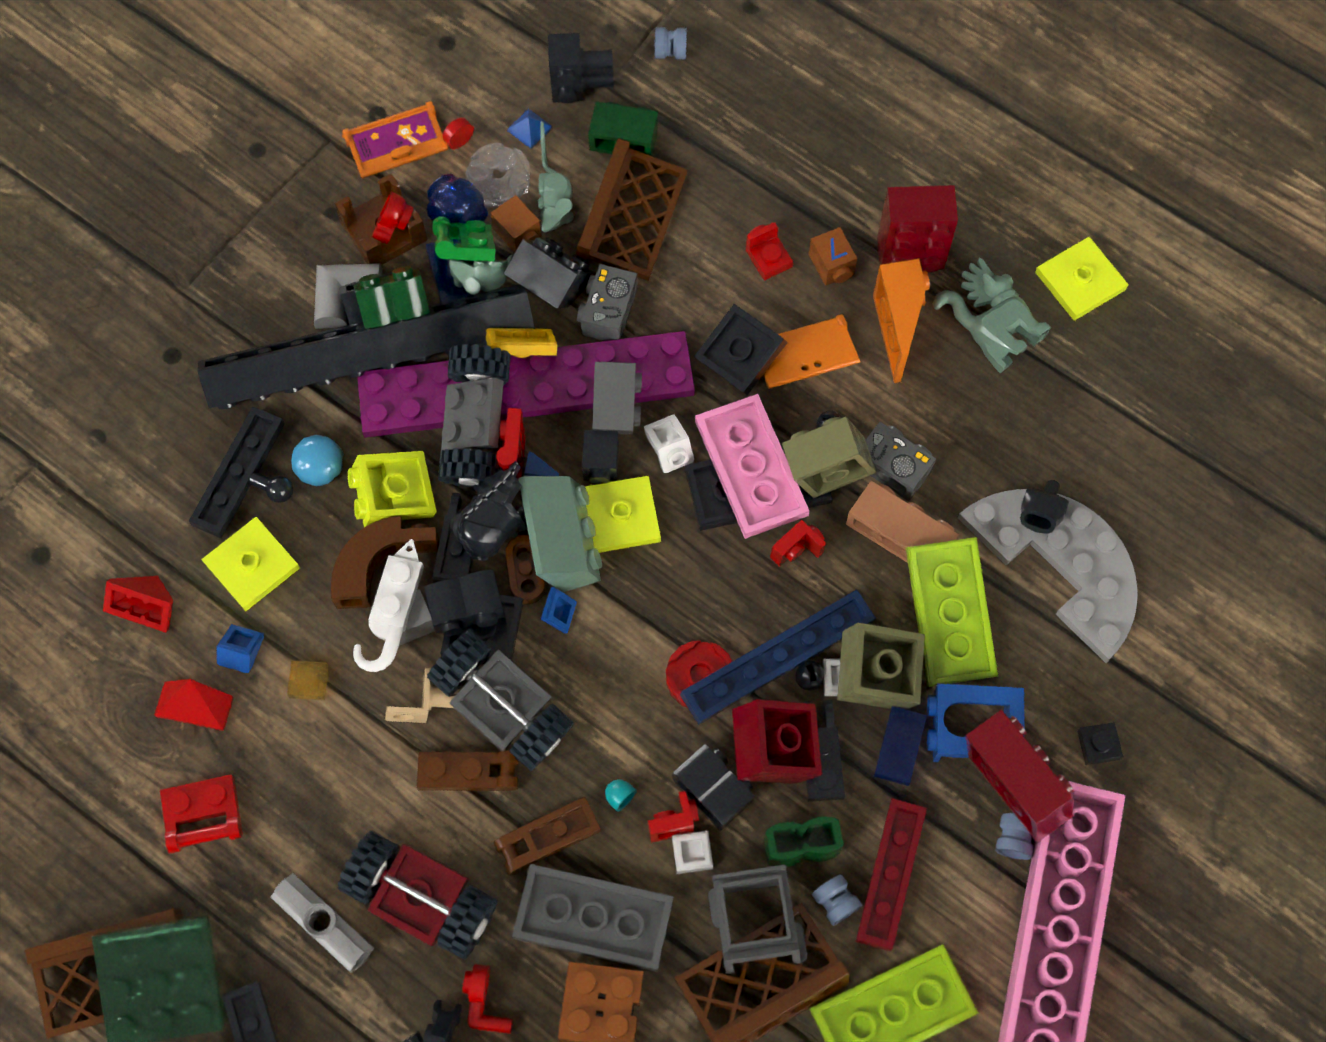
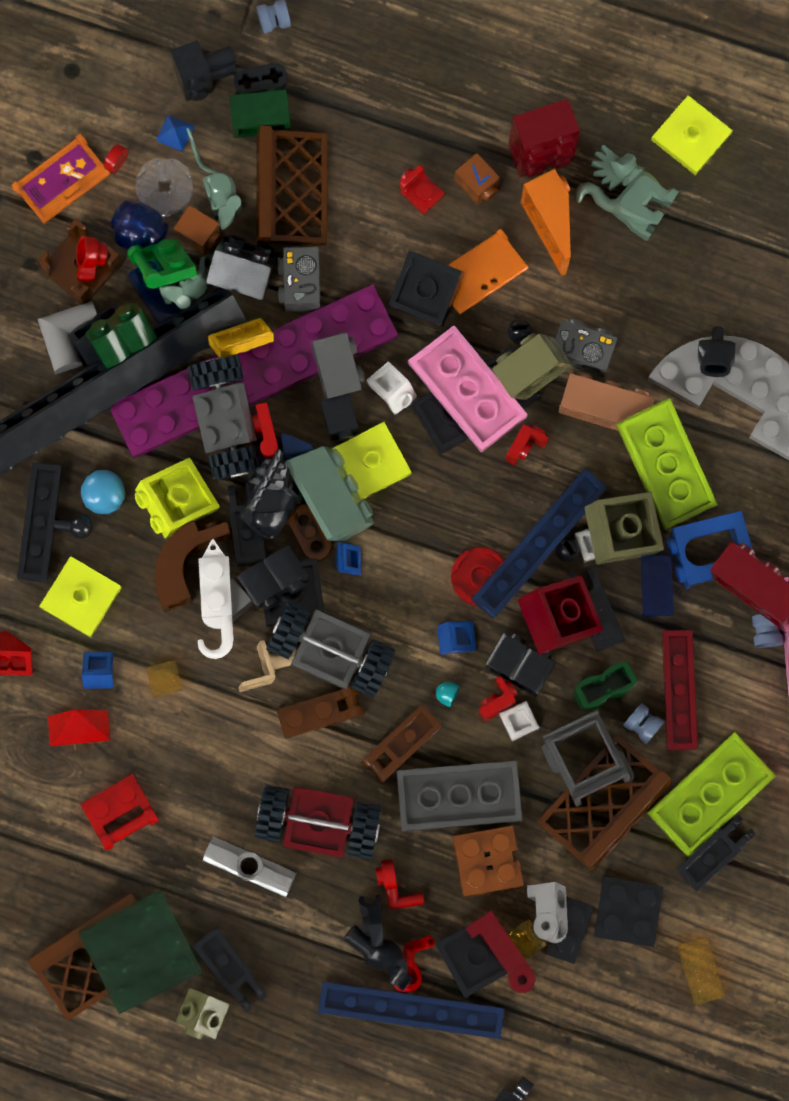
camera: 20 degrees left, 10 degrees up
none -> black beam [234,63,287,93]
none -> blue slope [437,621,477,654]

